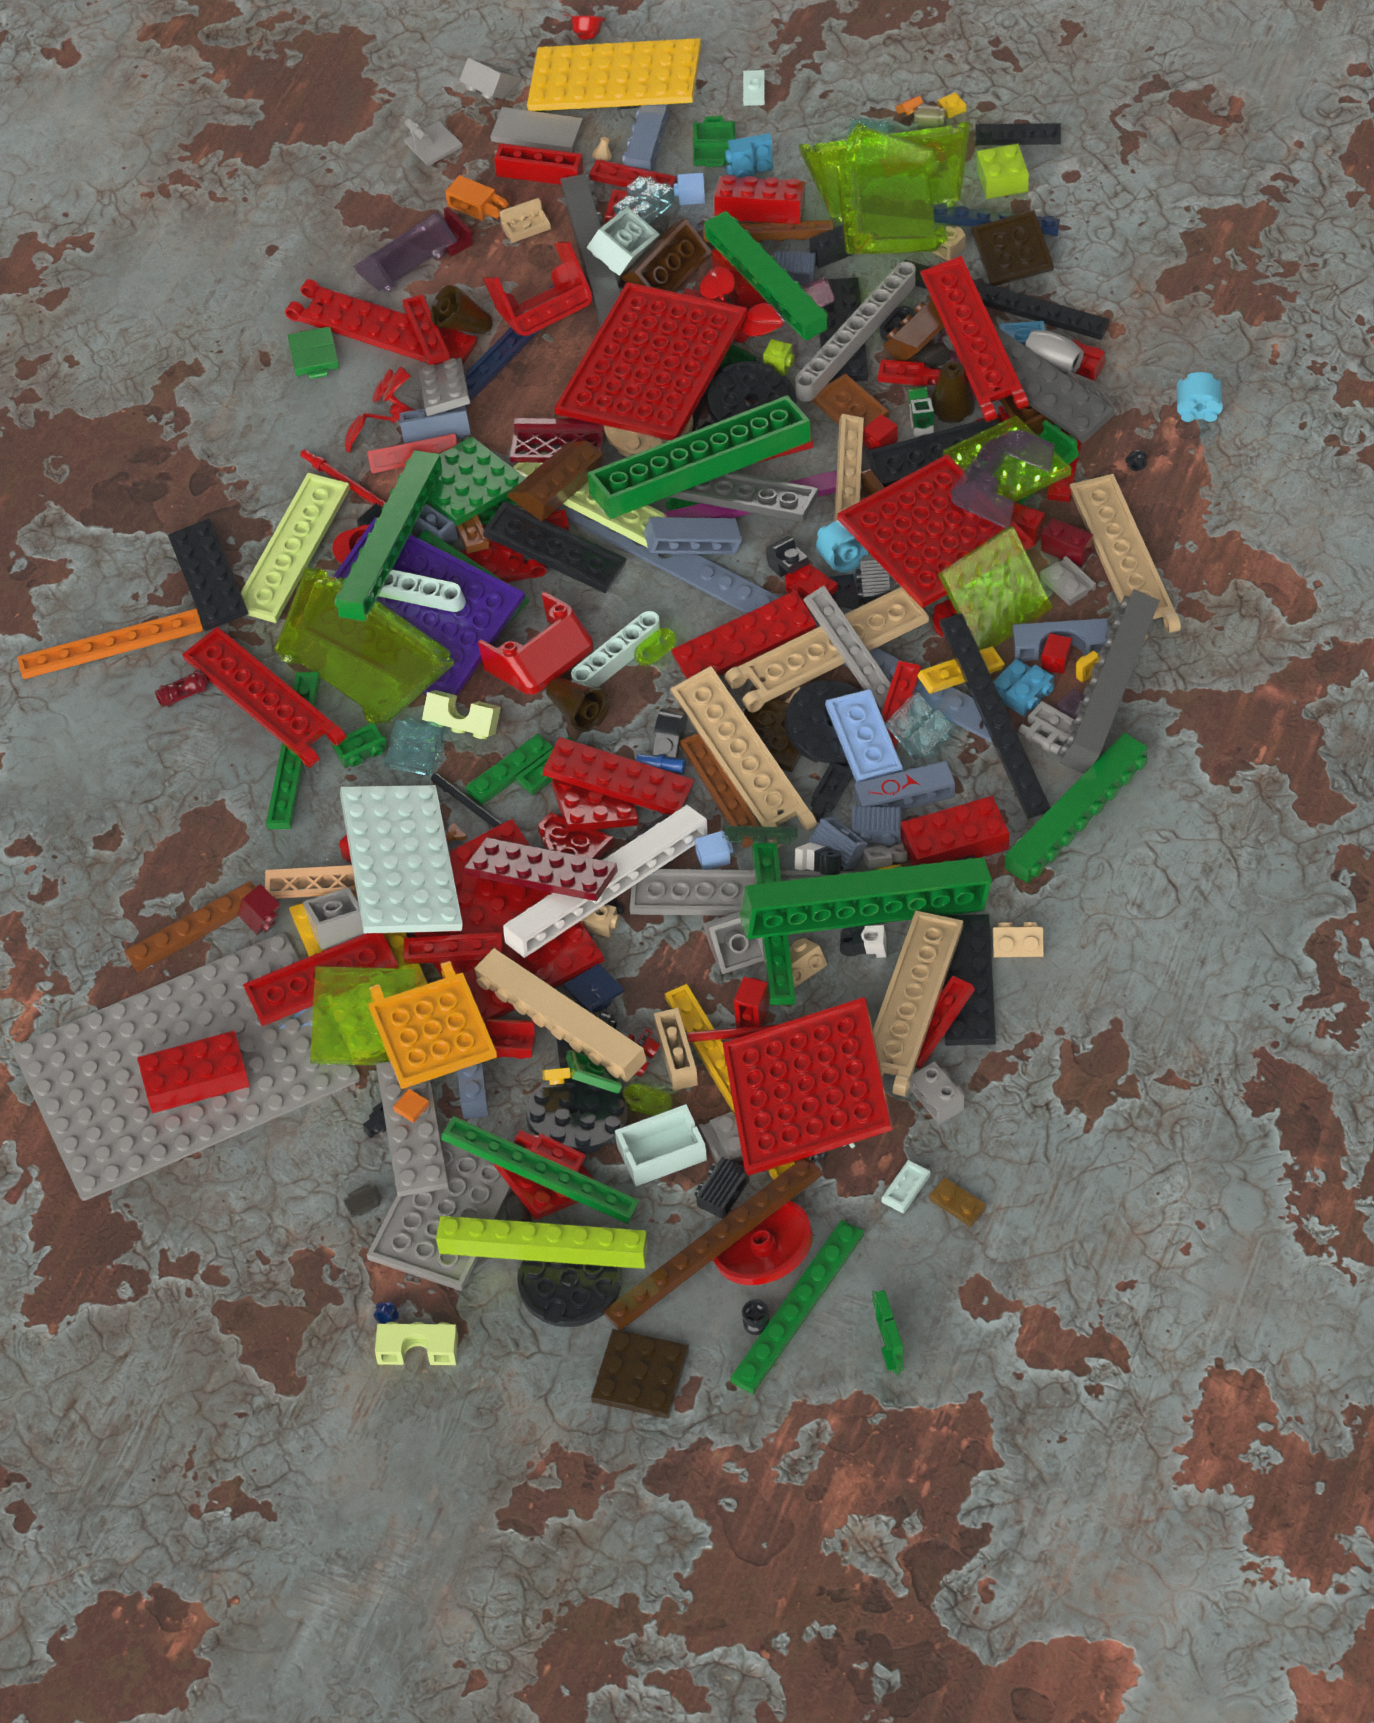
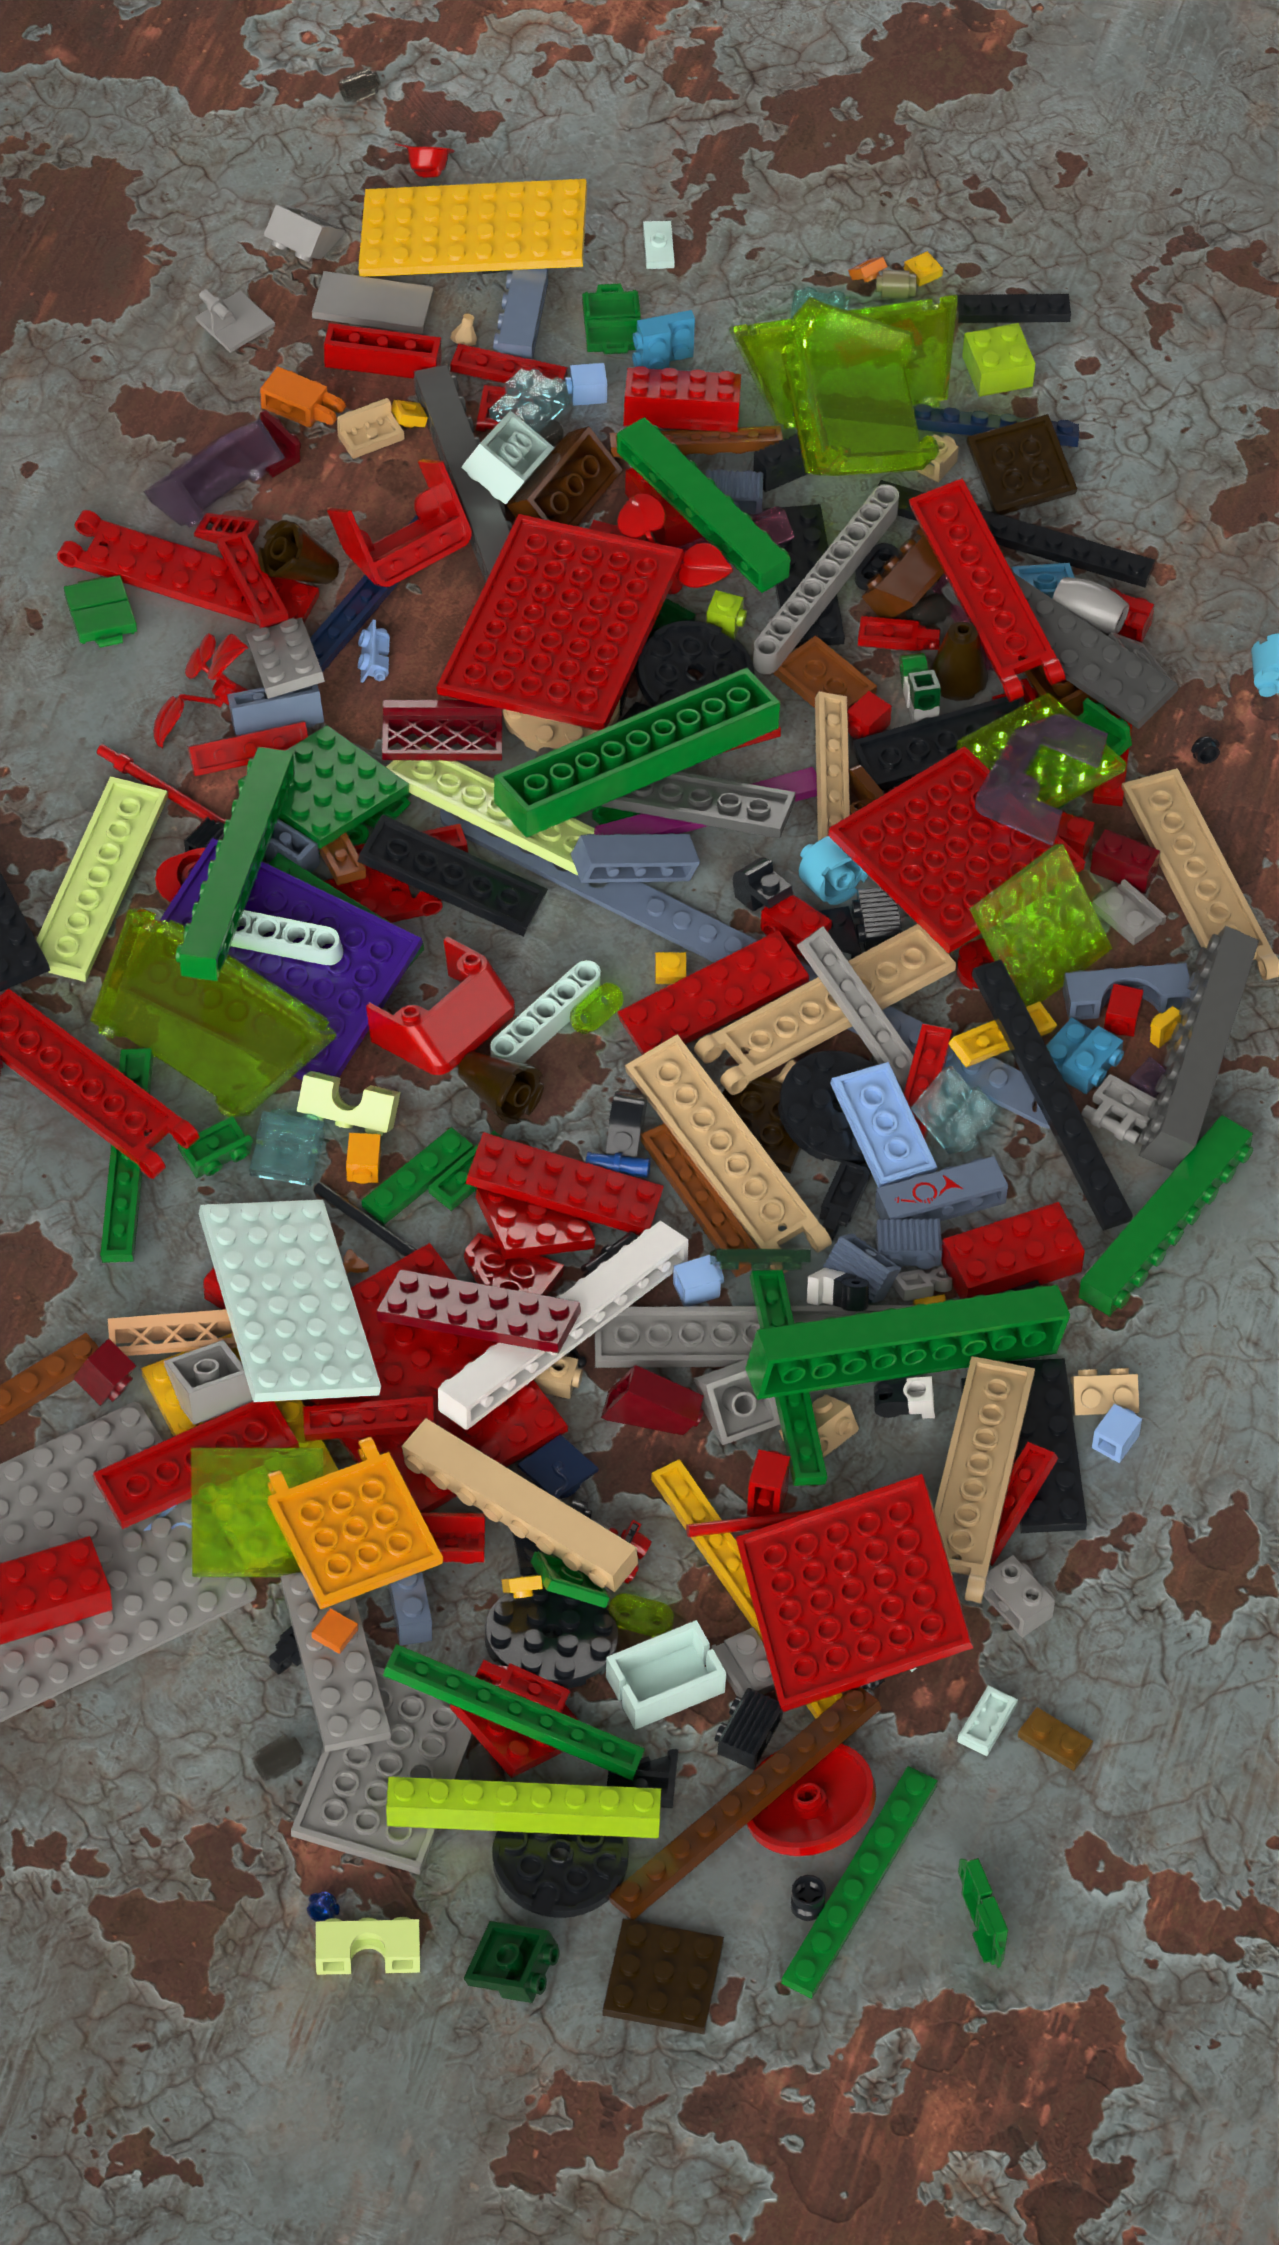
camera: 10 degrees left, 0 degrees up
reddish brown slope [507,441,603,522] -> none
tan brick [654,1008,698,1091] -> none
none -> red slope [194,513,259,545]
none -> light orange brick [346,1133,381,1184]
none -> light blue hinge [358,619,390,683]
none -> yellow plate [391,400,428,428]
none -> dark green plate [464,1921,560,2003]
none -> dark red slope [601,1365,704,1435]
none -> black wing [607,1749,678,1808]
none -> yellow plate [655,952,686,984]
none -> light blue brick [1092,1404,1142,1463]

